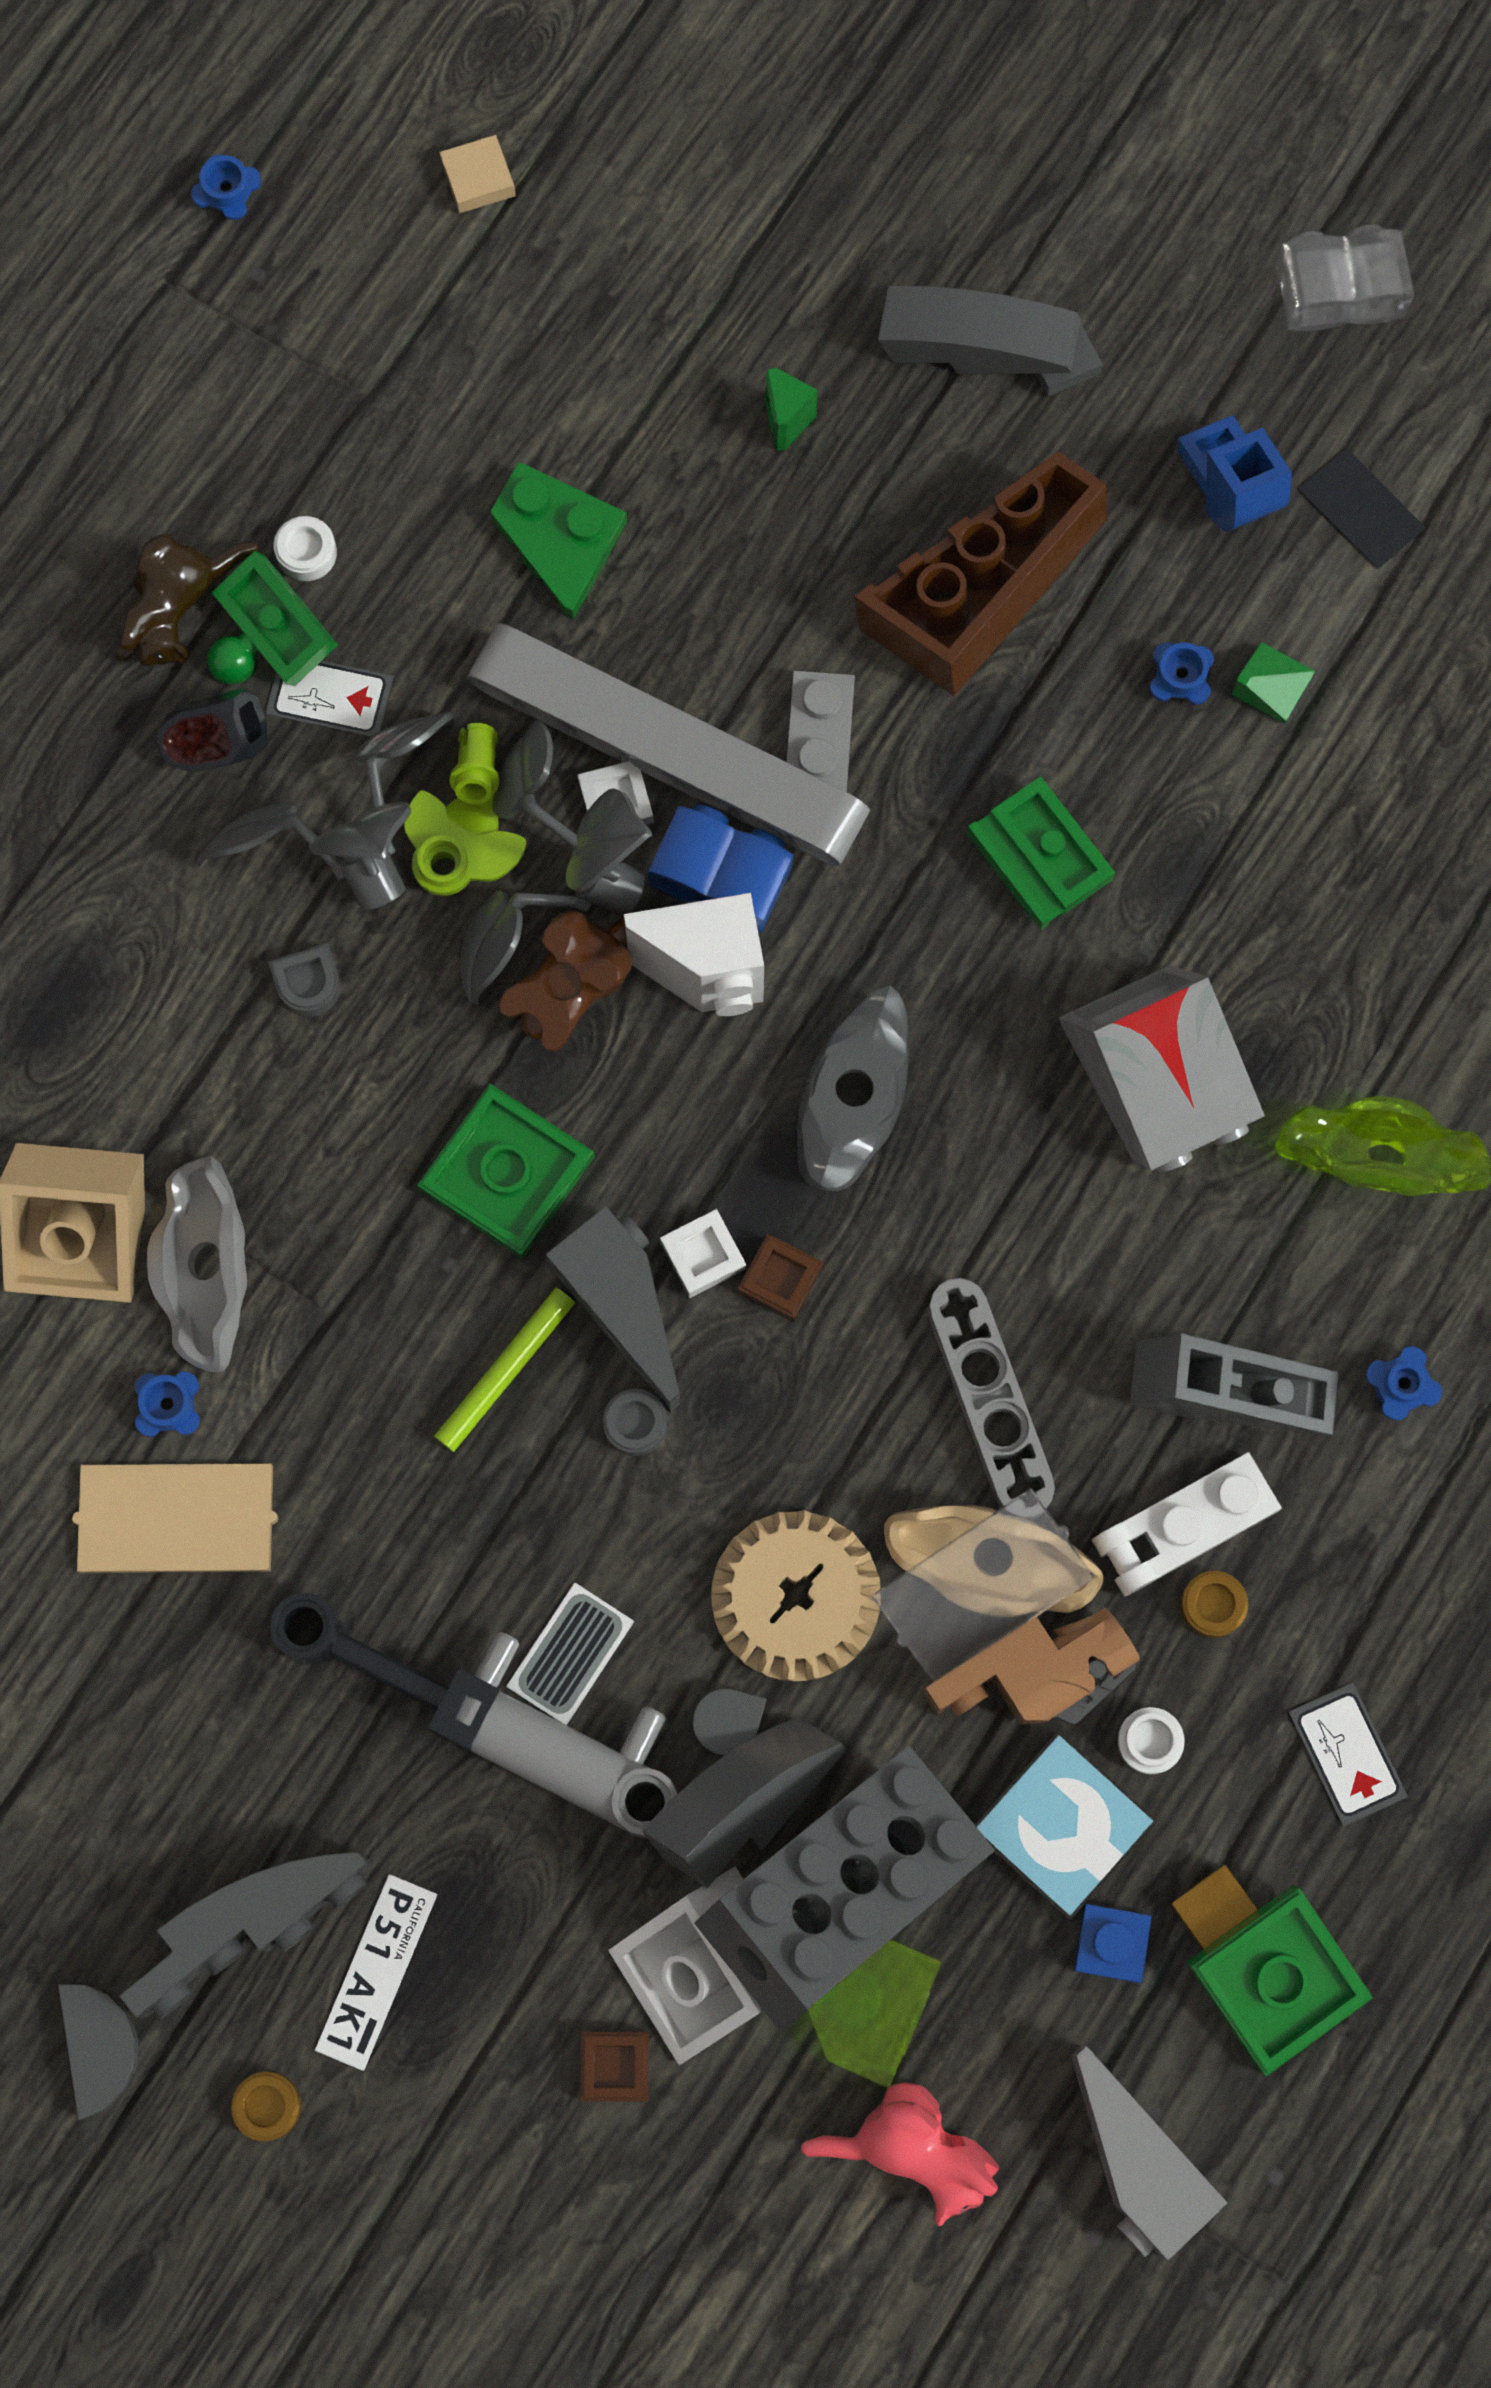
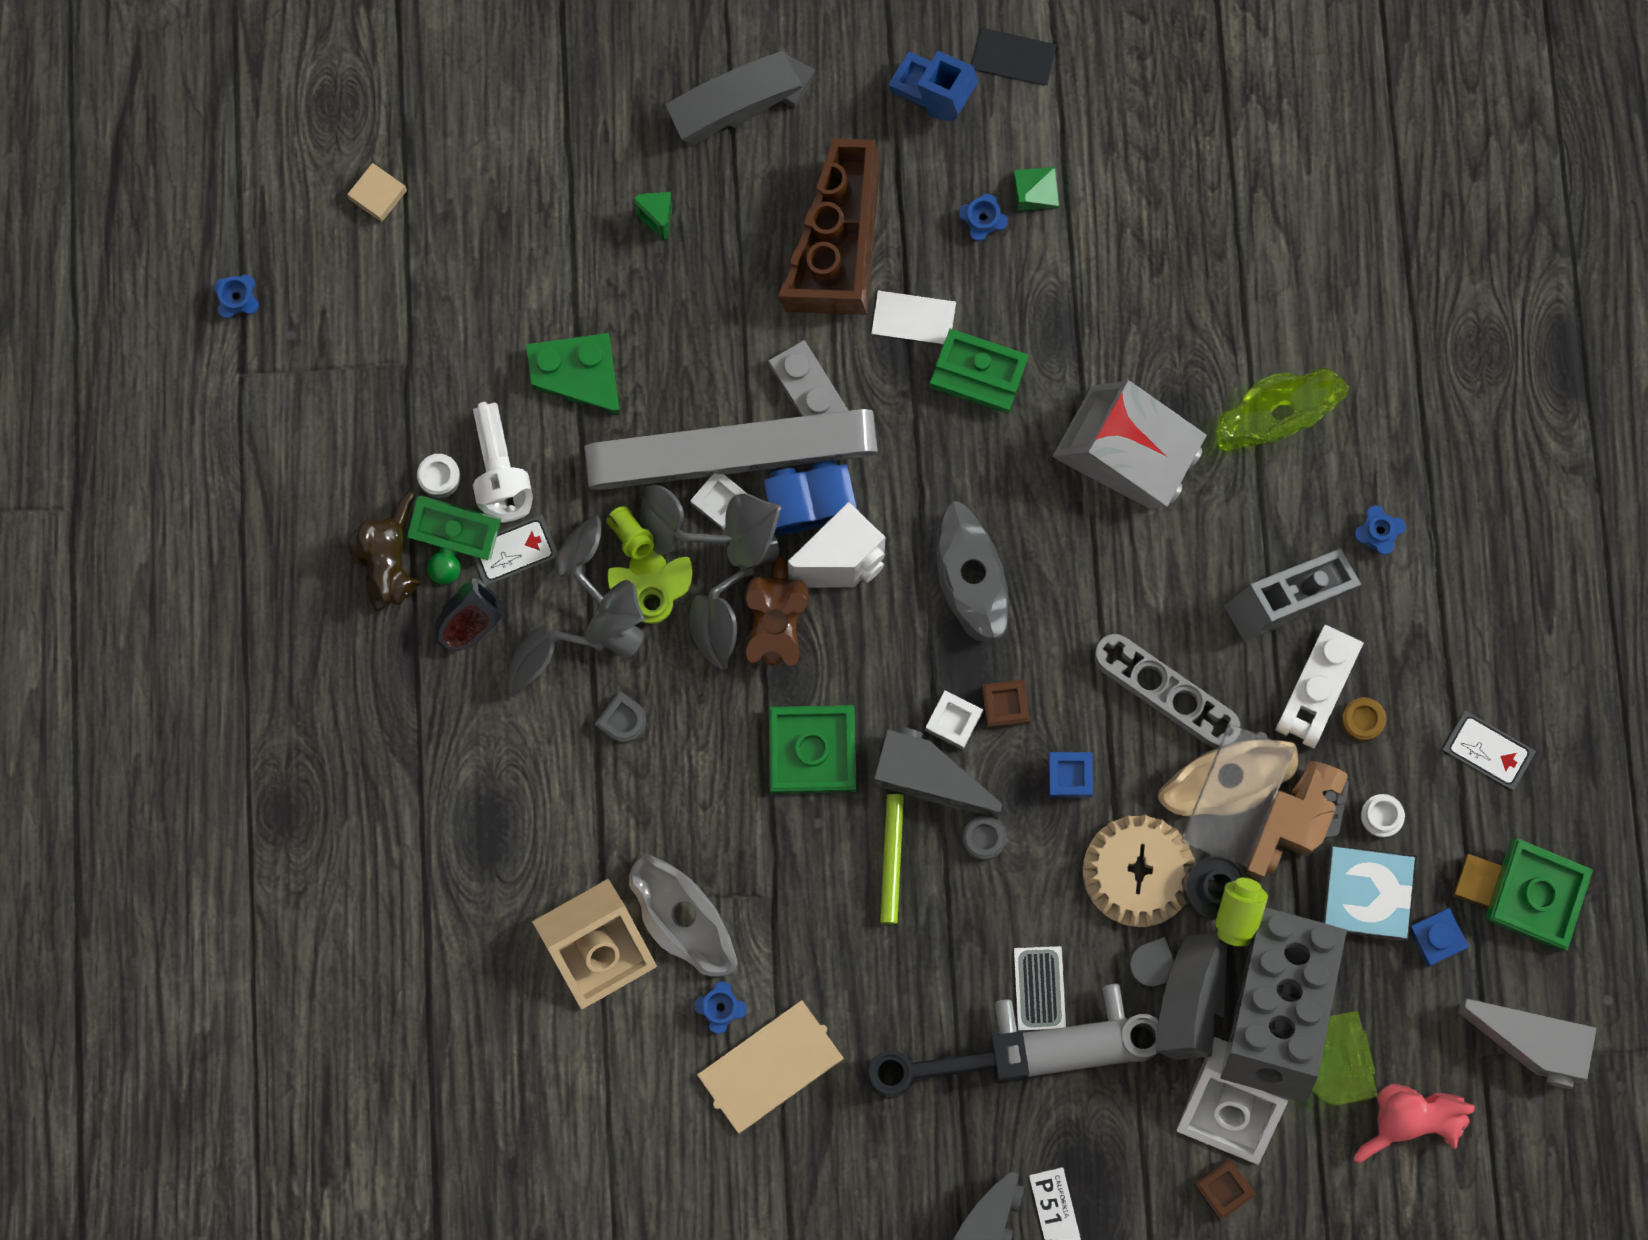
camera: 35 degrees left, 0 degrees up
none -> white piece [473,401,533,523]
none -> white sticker [871,291,956,344]
none -> blue plate [1048,752,1093,798]
none -> black plate [1182,856,1246,921]
none -> lime brick [1215,878,1268,946]

